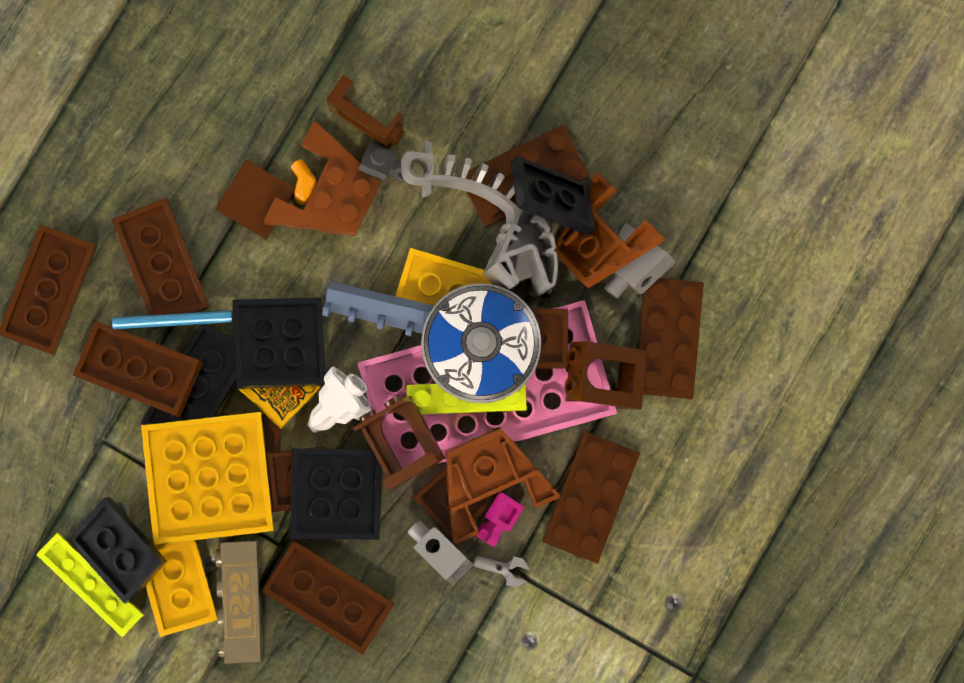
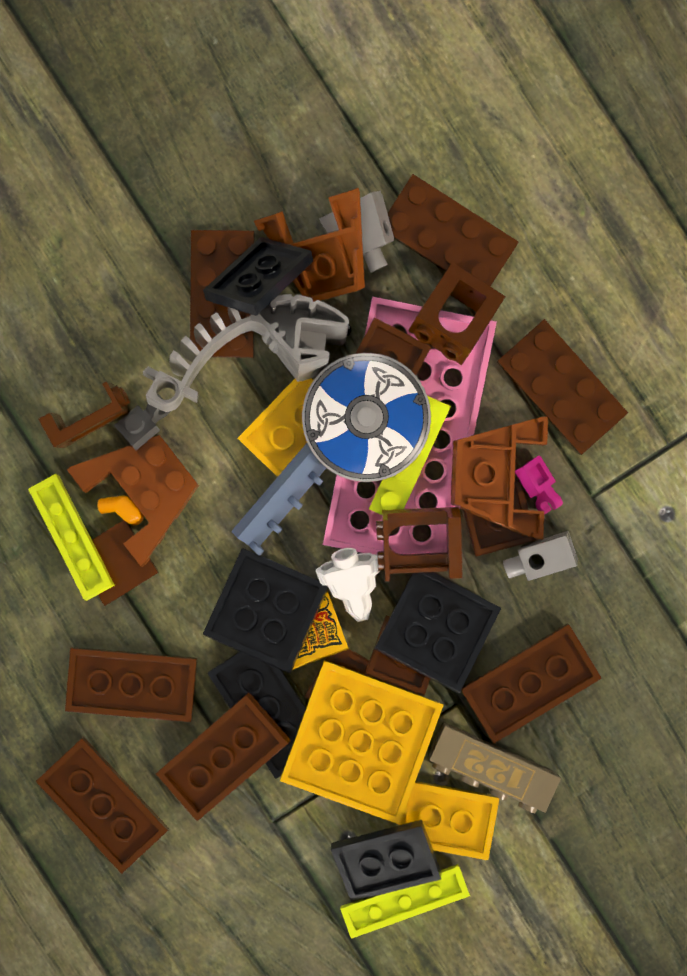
camera: 65 degrees left, 5 degrees up
dark azure bar [112,310,232,329] -> none
light grey bar [473,556,530,587] -> none
none -> neon yellow plate [28,474,115,601]

